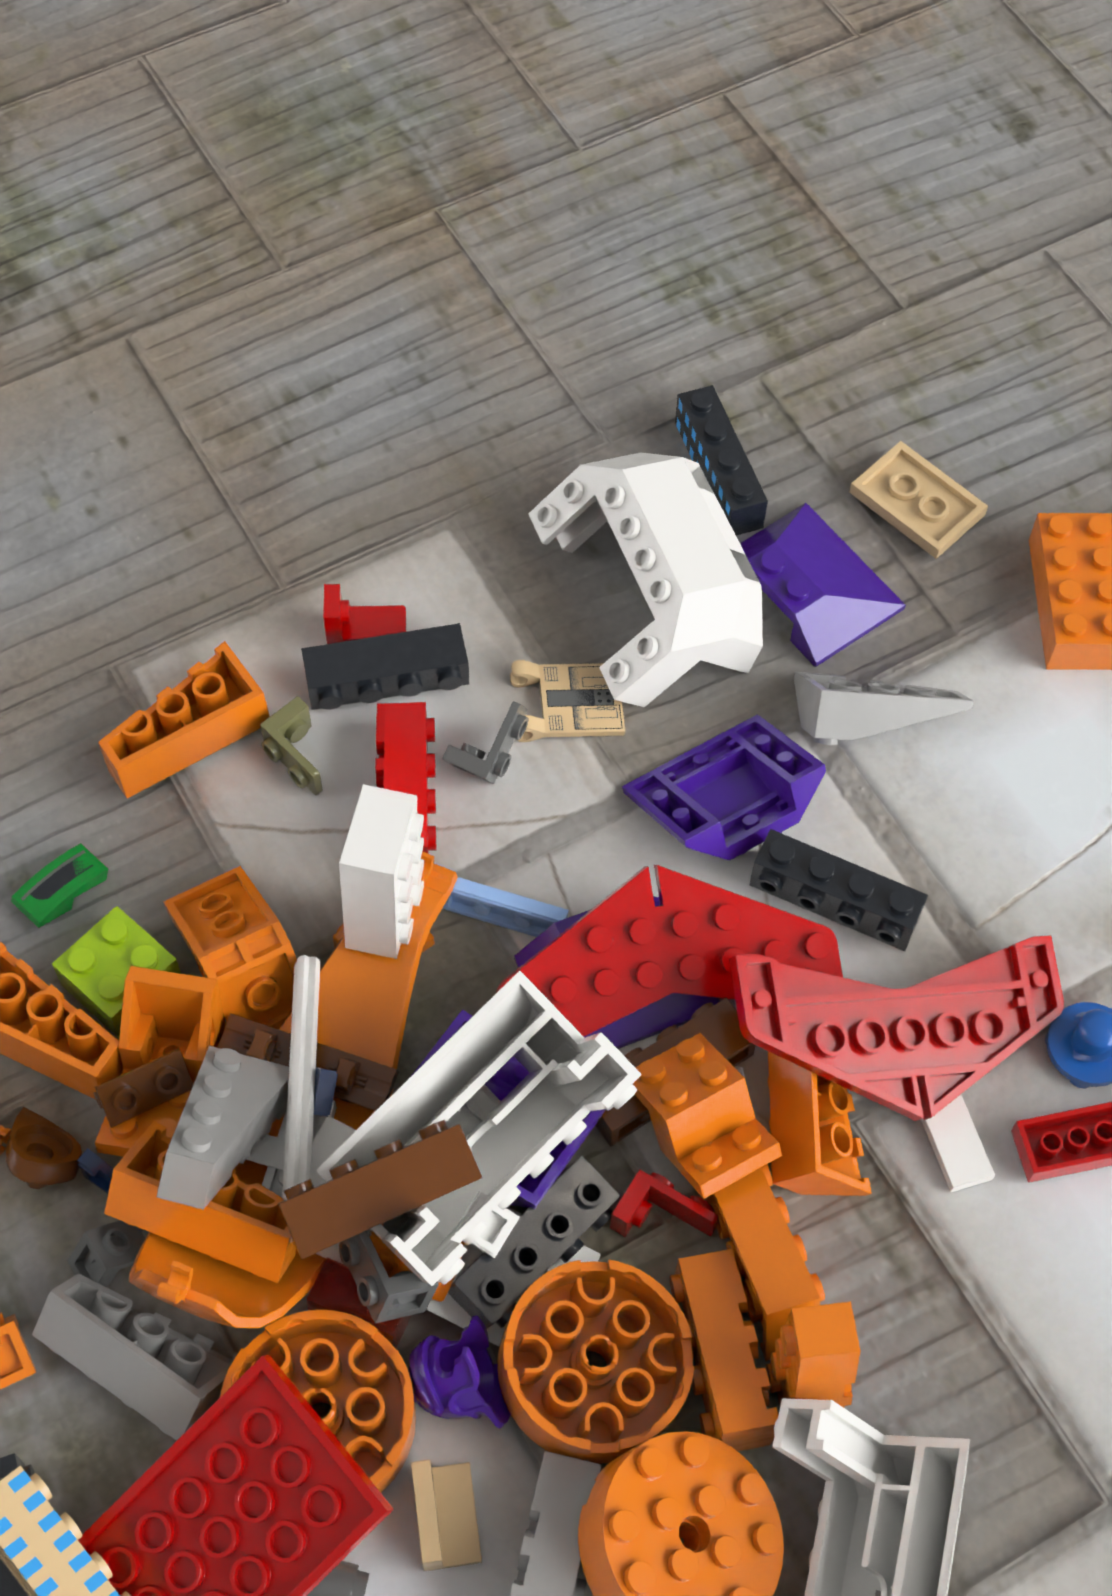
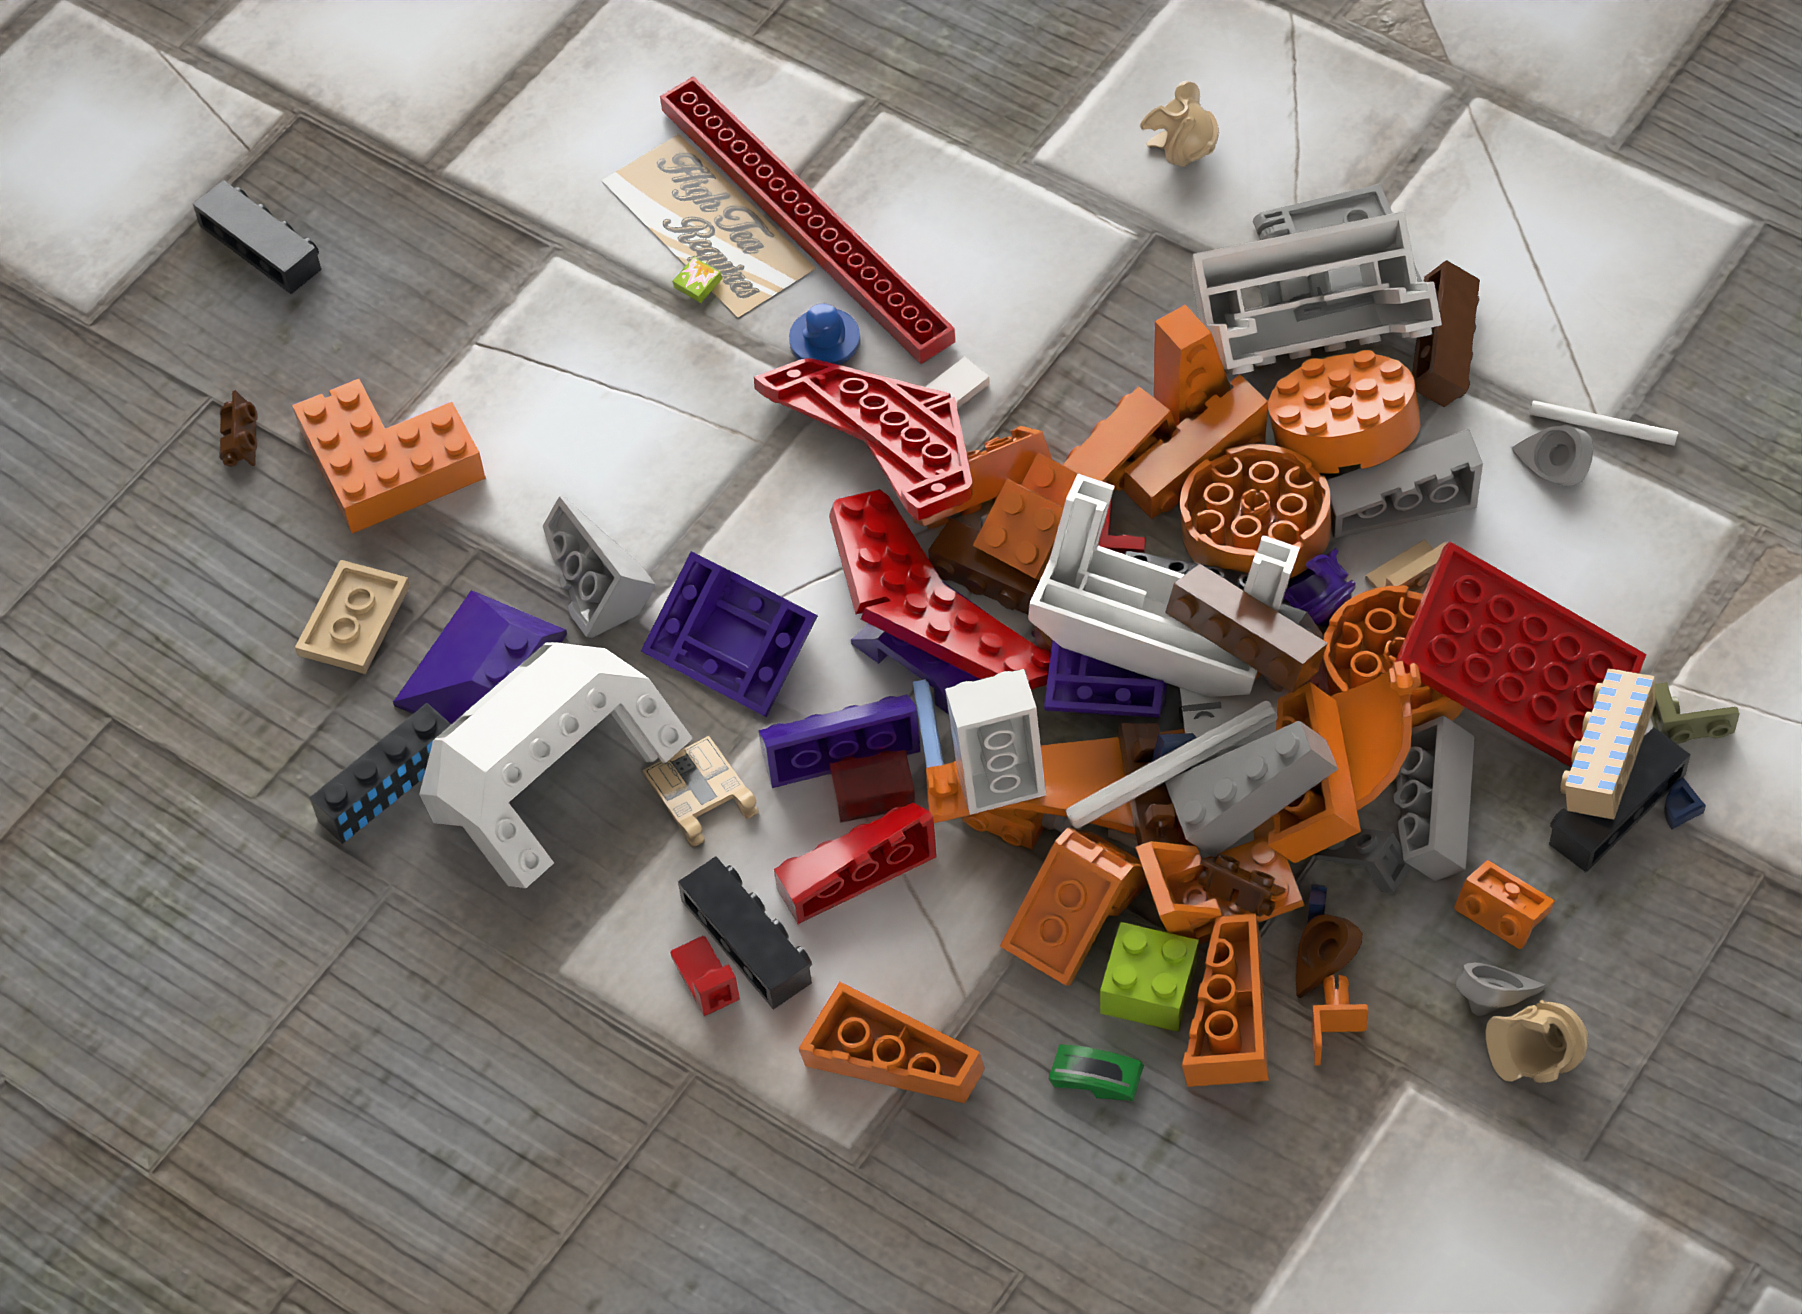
camera: 110 degrees left, 5 degrees down
olive bracket [260,696,323,795] -> none
dark grey bracket [442,701,529,784] -> none
black brick [749,829,928,951] -> none
none -> dark purple slope [758,694,921,788]
none -> clear red brick [830,750,916,823]

